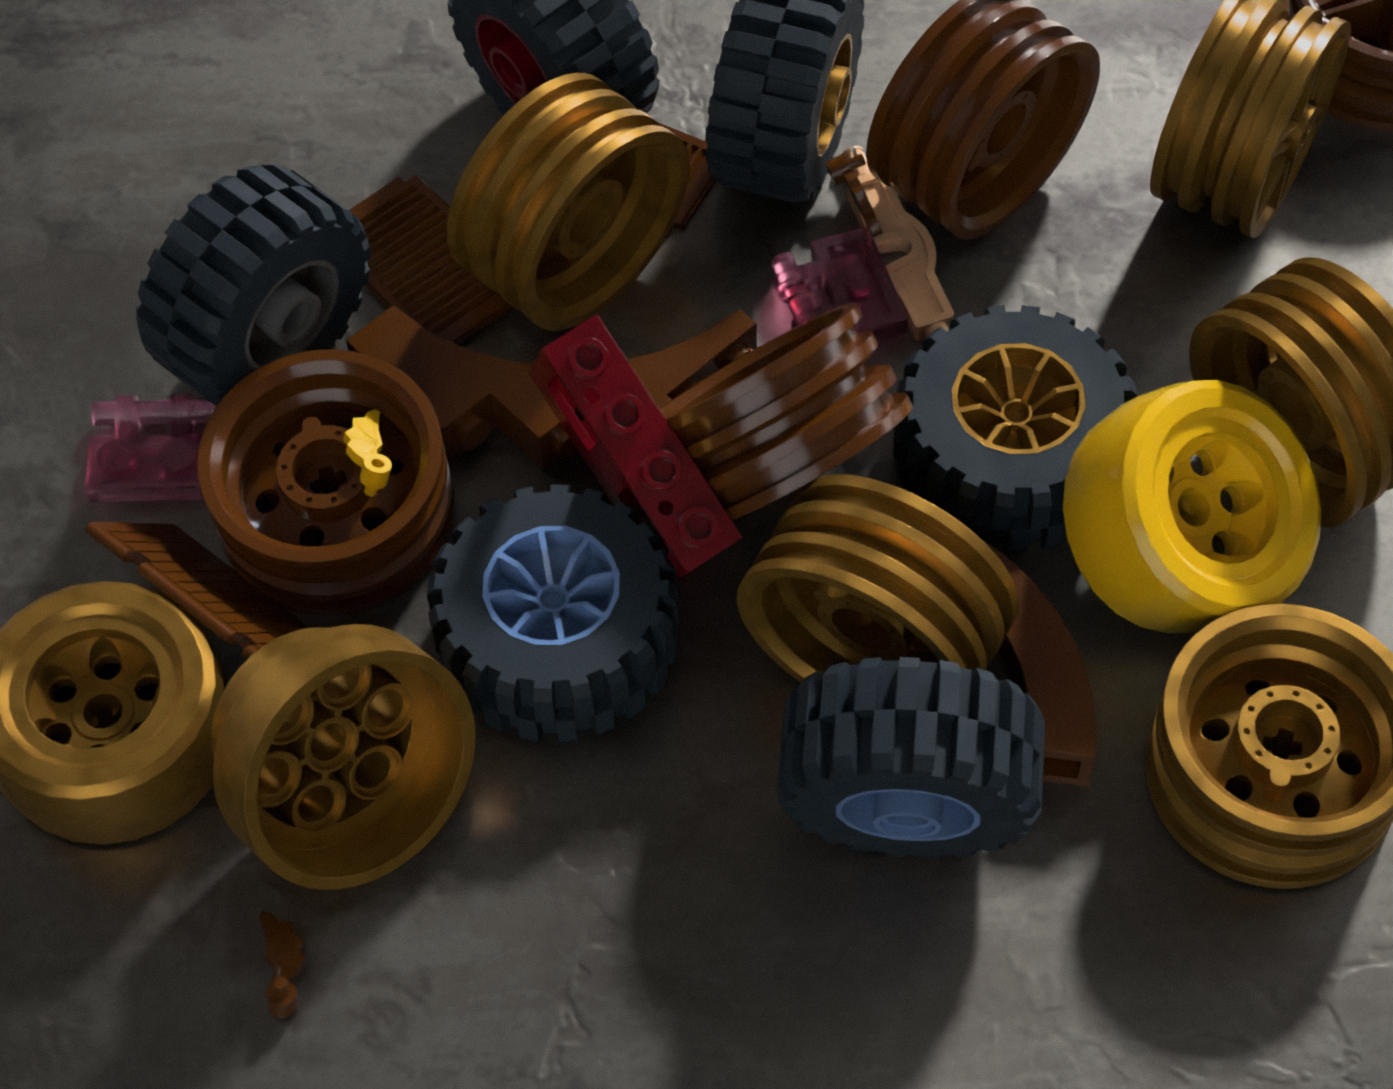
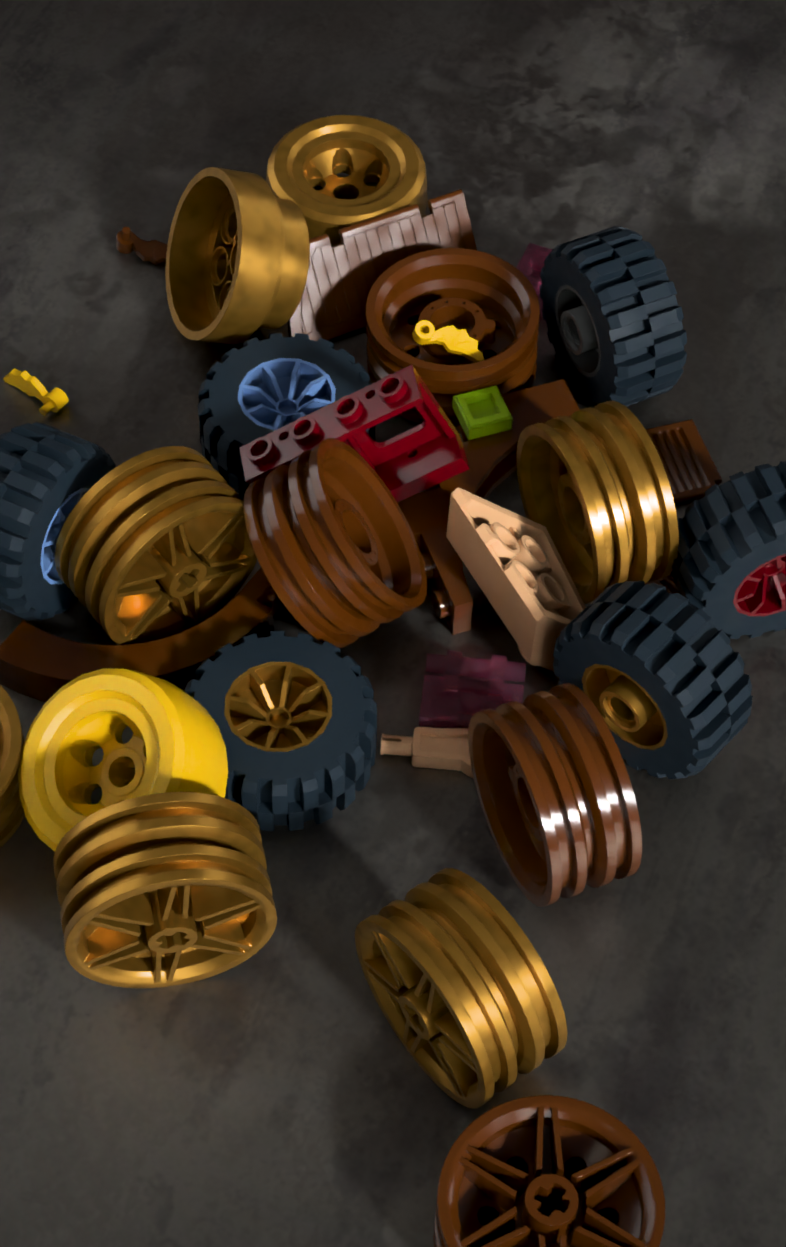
camera: 110 degrees right, 5 degrees down
none -> yellow piece [3,368,69,416]
none -> light nougat wedge [446,487,586,671]
none -> lime tile [452,385,513,440]

